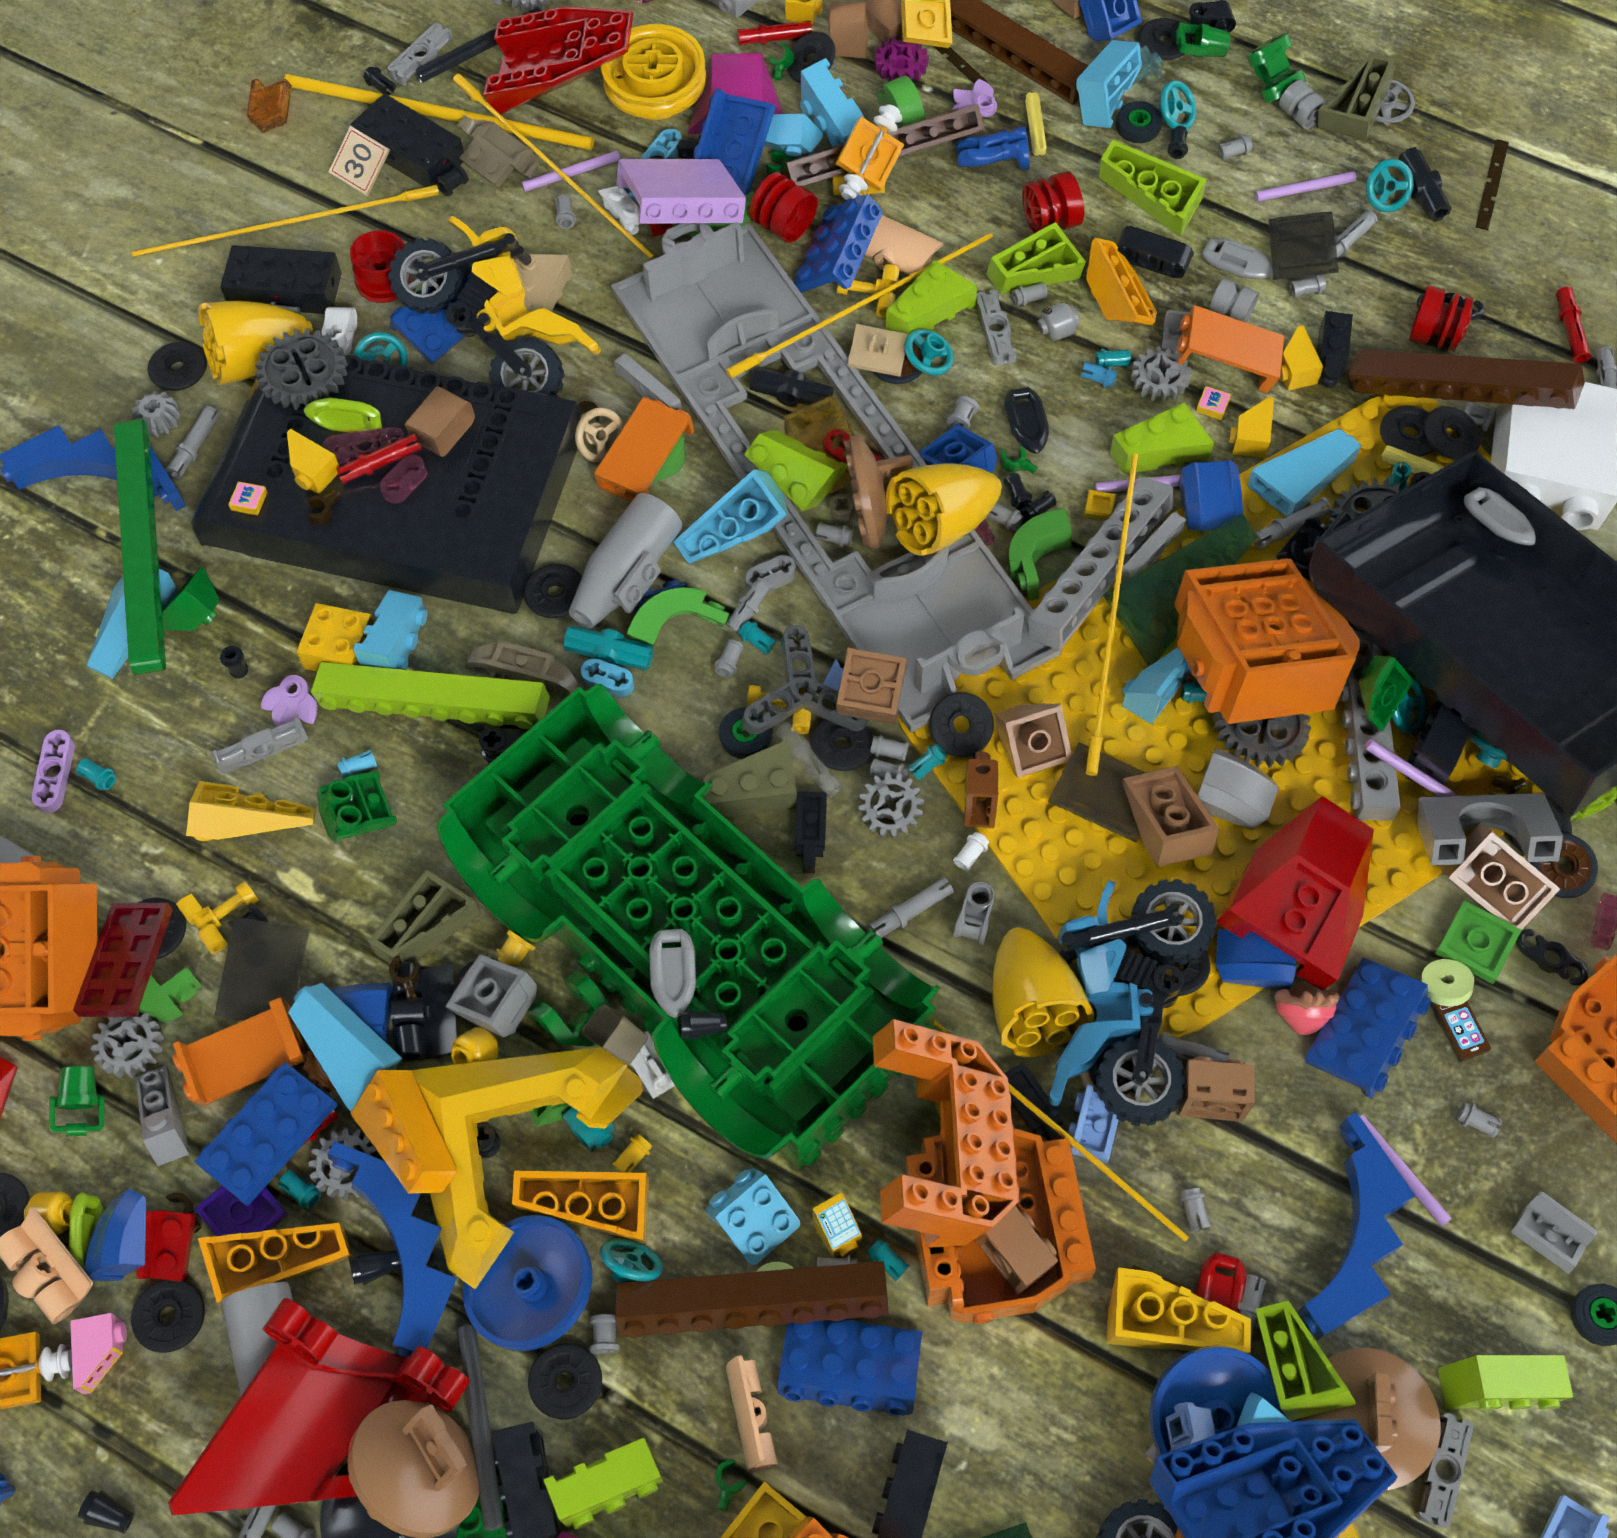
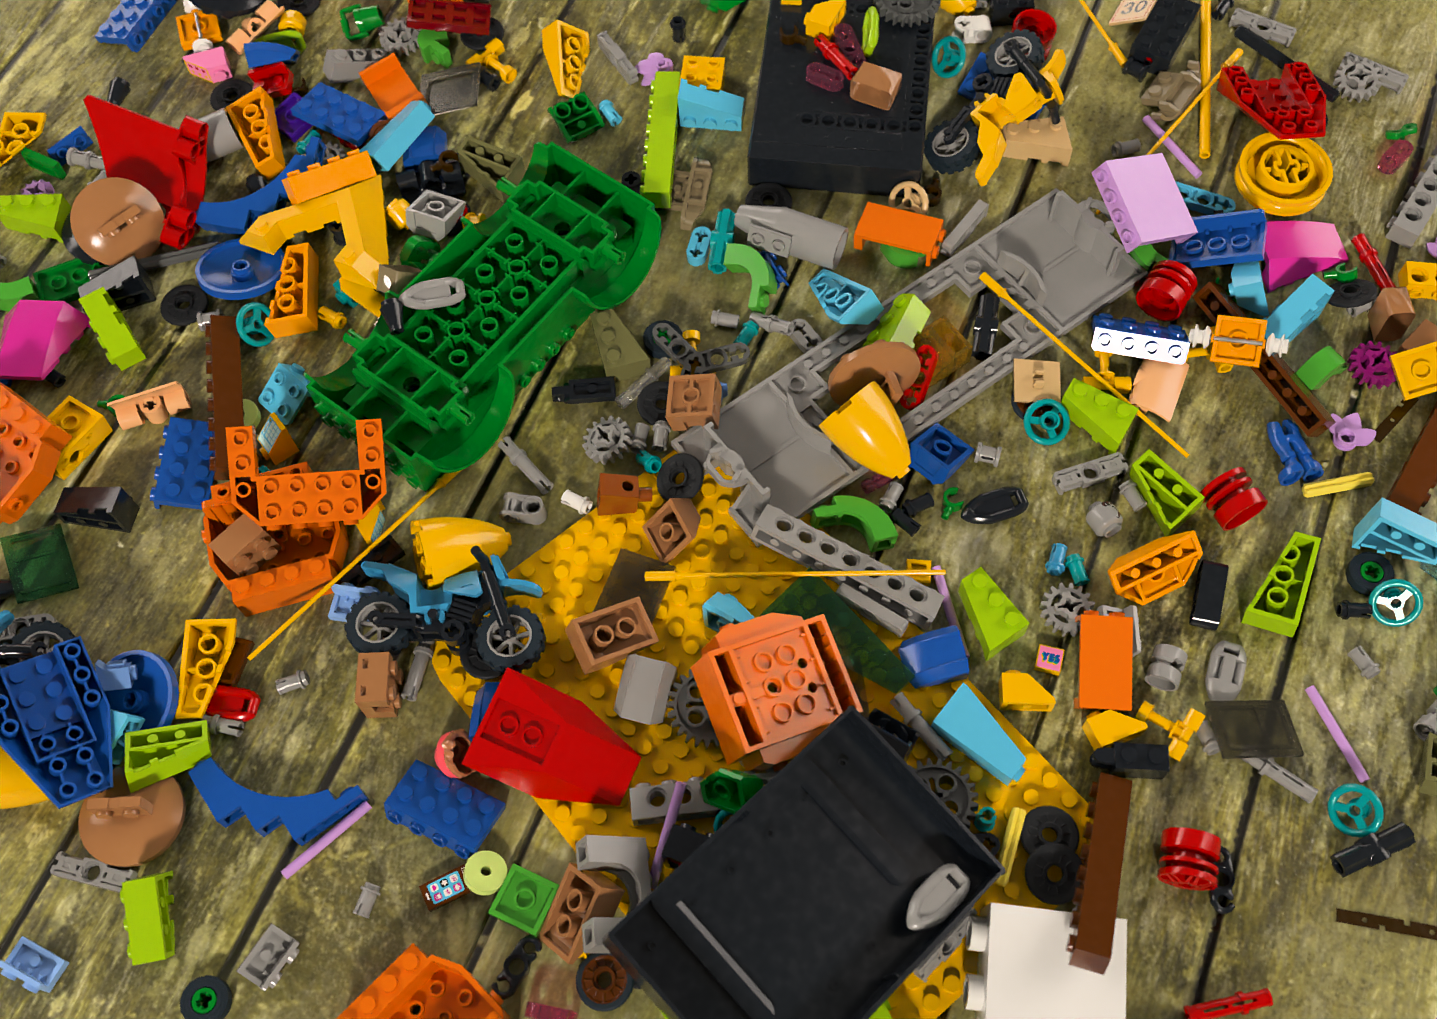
camera: 85 degrees right, 0 degrees up
none -> yellow bar [1135,701,1206,762]

